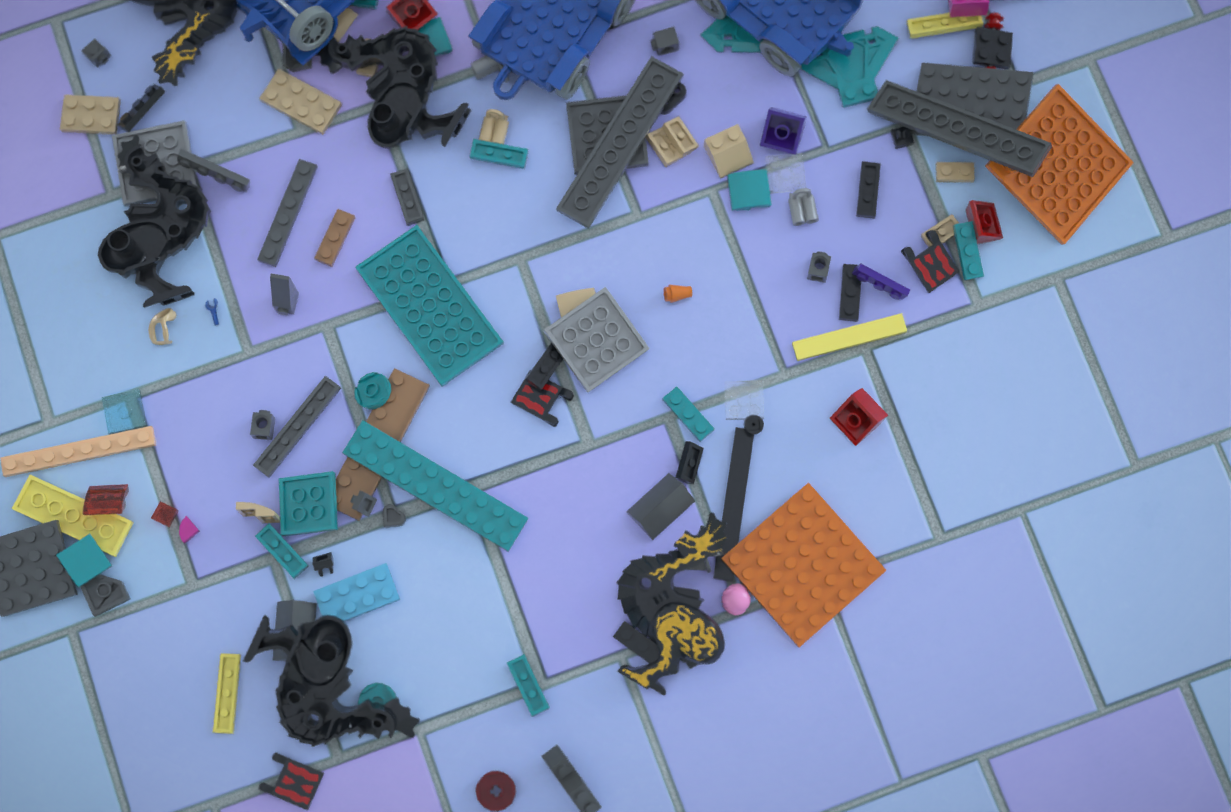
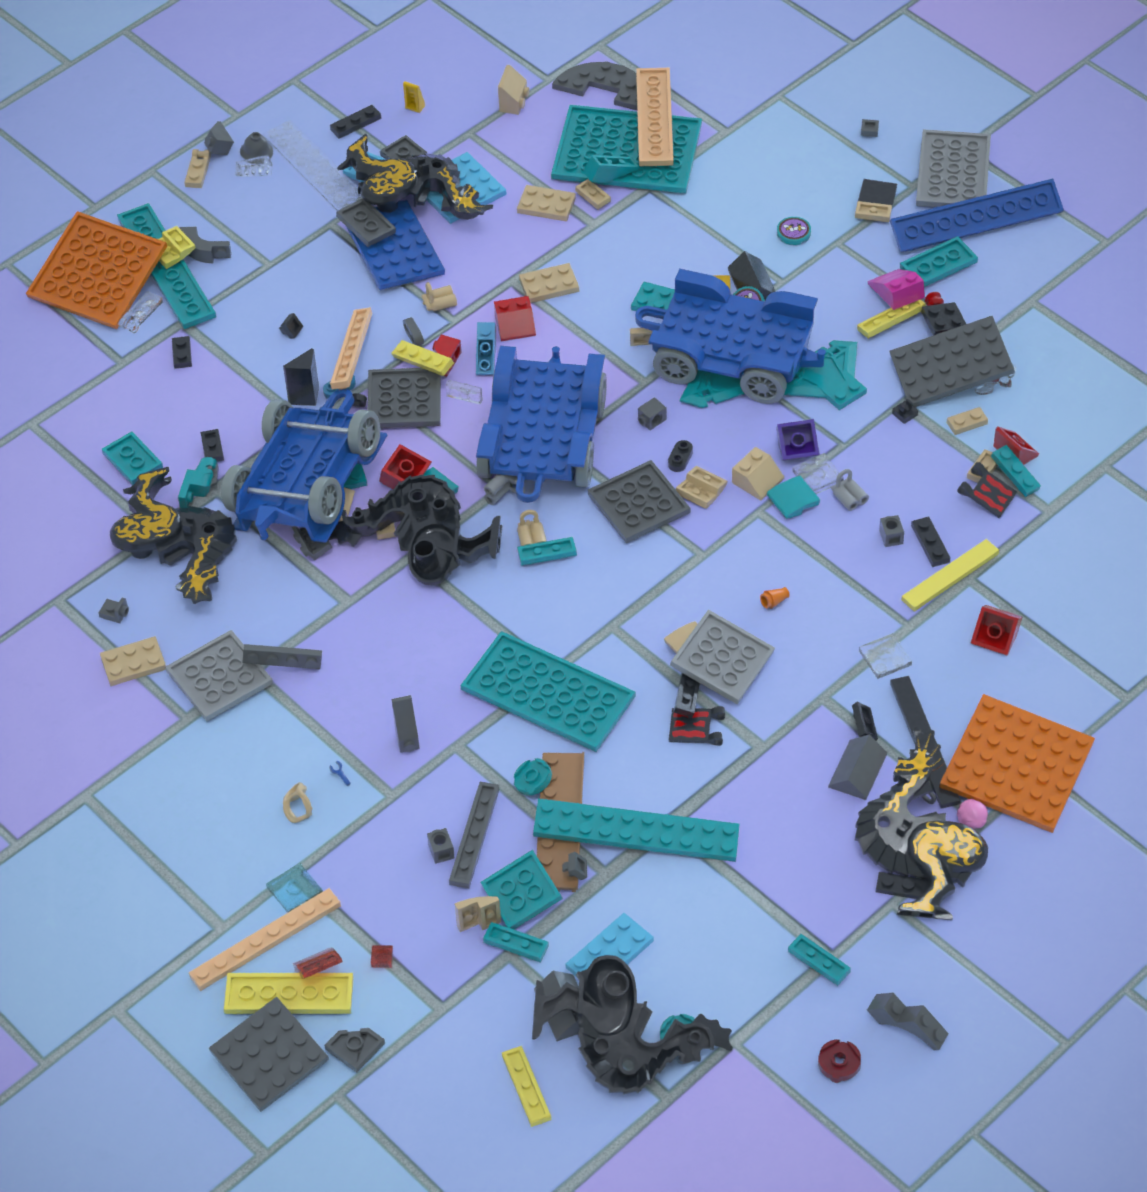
camera: 25 degrees left, 25 degrees down
teal tile [56,534,112,588] -> none
black animal [98,135,211,308] -> none
black plate [117,84,166,132] -> none
dark pink tile [179,516,200,544] -> none
dark grey plate [257,159,317,267] -> none
tan plate [259,69,342,135] -> none
flag [259,753,324,810] -> none
black tile [312,552,334,577] -> none
medium nougat plate [314,209,355,267] -> none
dark grey tile [383,504,406,528] -> none
dark grey tile [390,168,425,226] -> none
dark grey plate [556,56,683,229] -> none
teal plate [662,386,715,442] -> none
black tile [744,414,764,434] -> none
dark purple plate [852,264,910,300] -> none
black plate [856,161,881,219] -> none
dark grey plate [867,80,1052,177] -> none
orange plate [985,84,1134,245] -> none

